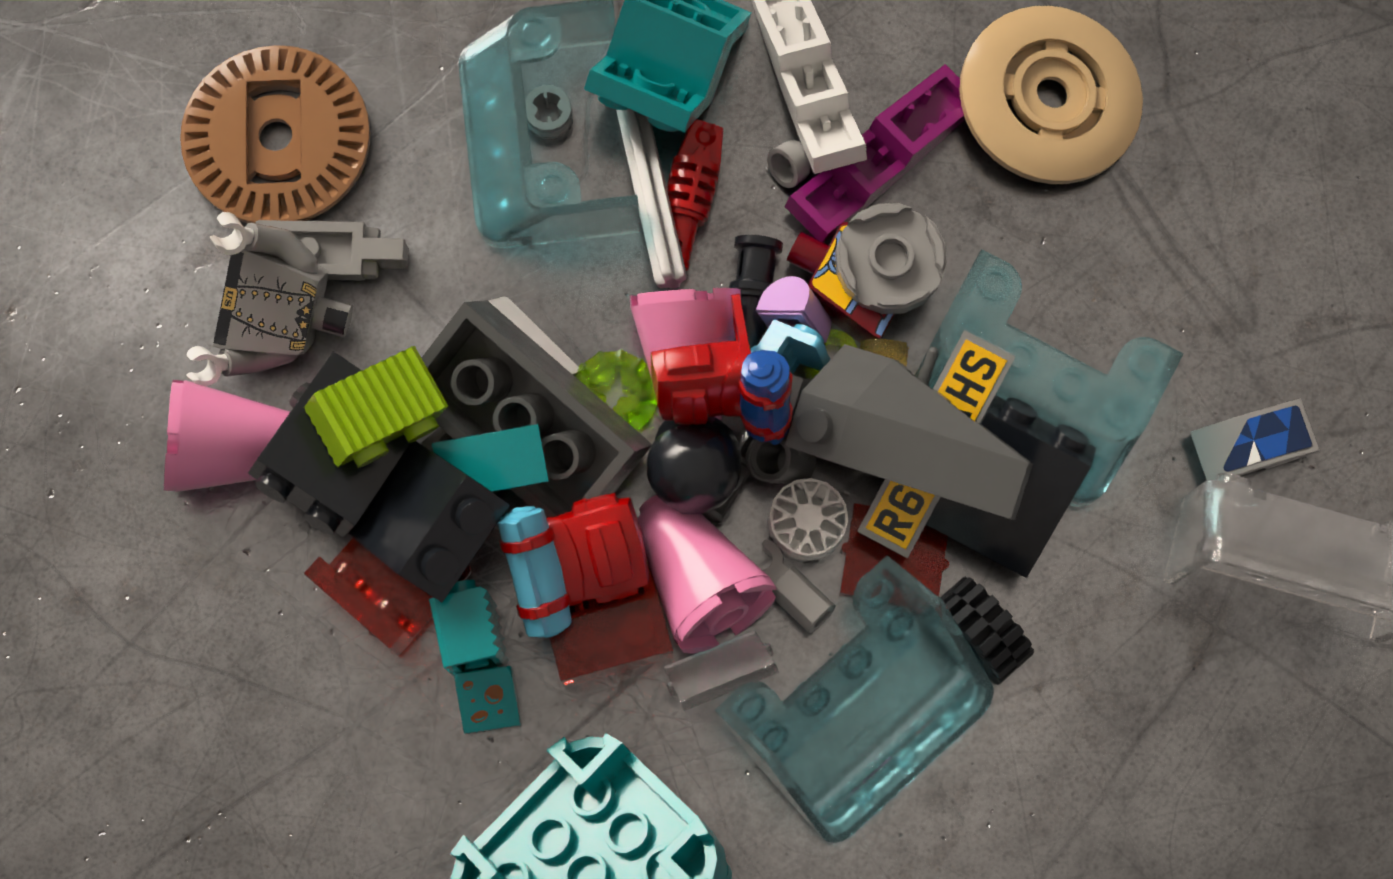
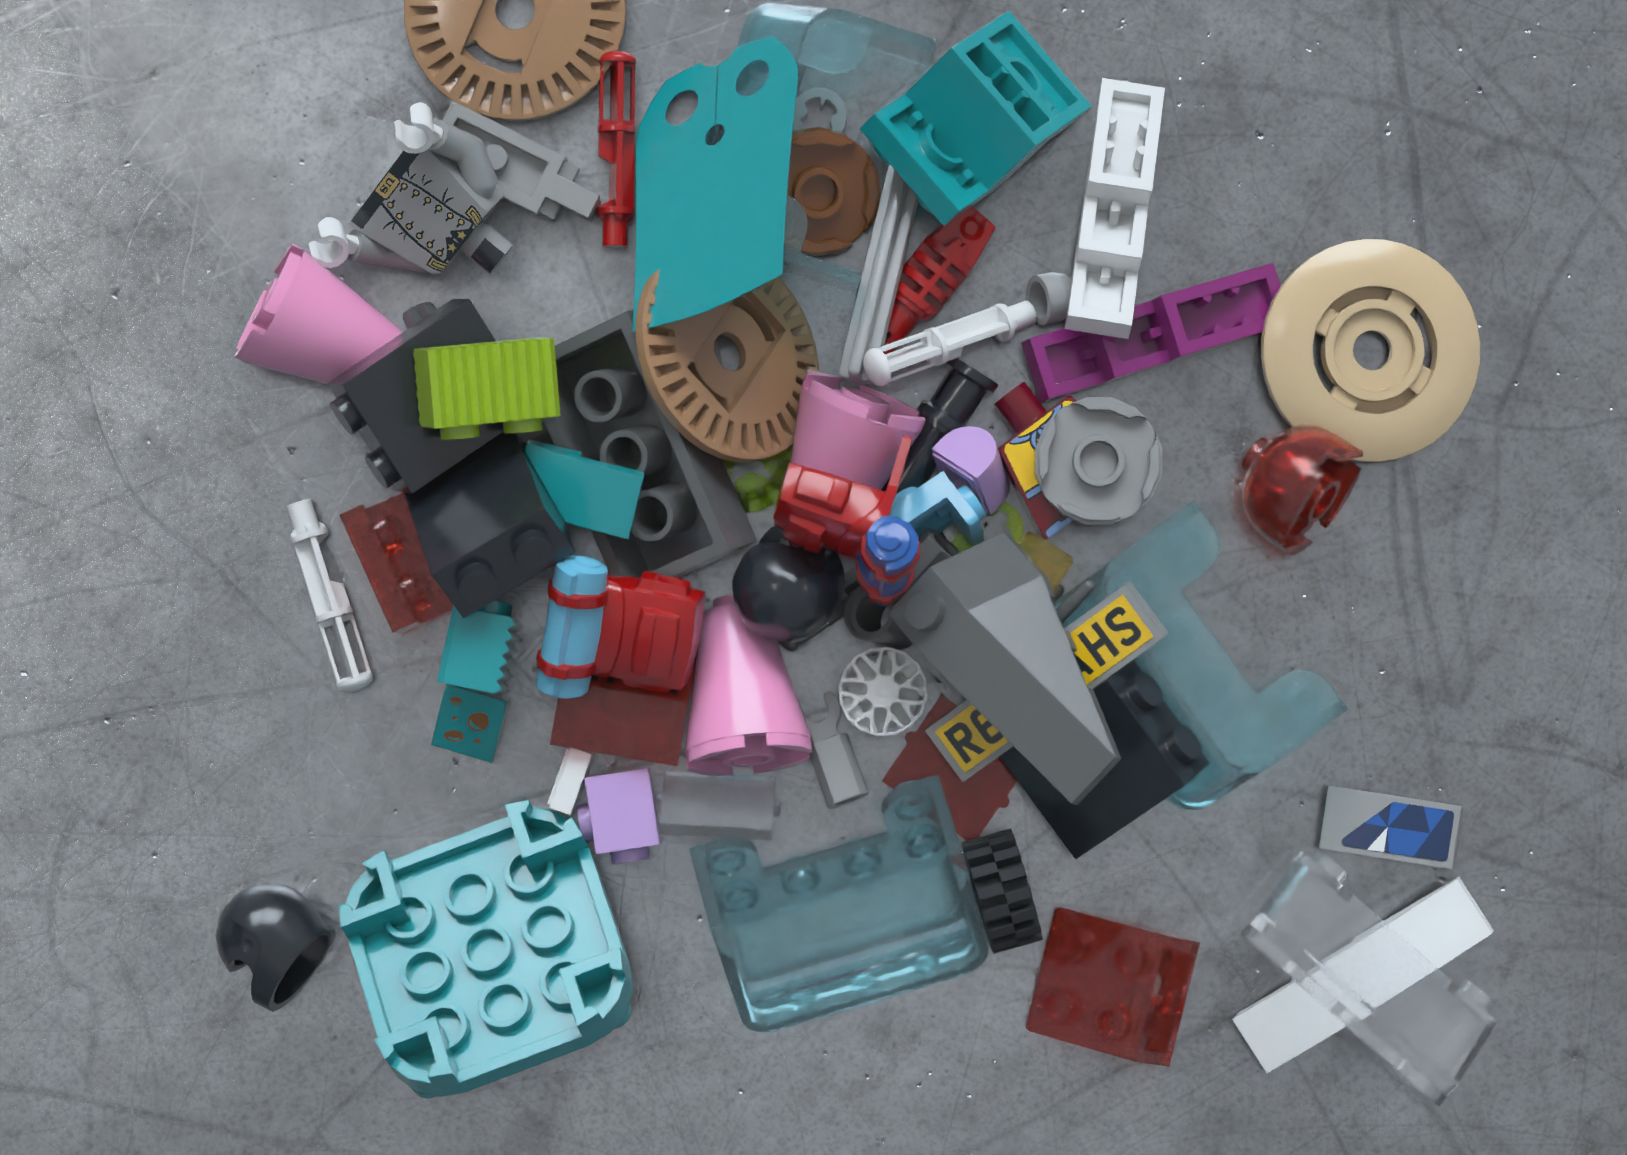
camera: 25 degrees right, 10 degrees up
none -> white piece [287,499,373,692]
none -> white tile [547,747,594,816]
none -> lavender brick [577,768,662,864]
none -> red piece [596,50,636,248]
none -> teal piece [632,36,798,332]
none -> medium nougat piece [636,268,819,462]
none -> dark orange tile [784,127,881,256]
none -> white piece [863,301,1037,386]
none -> clear red bracket [1026,907,1200,1067]
none -> white slope [1232,877,1494,1073]
none -> clear red cylinder [1242,424,1363,555]

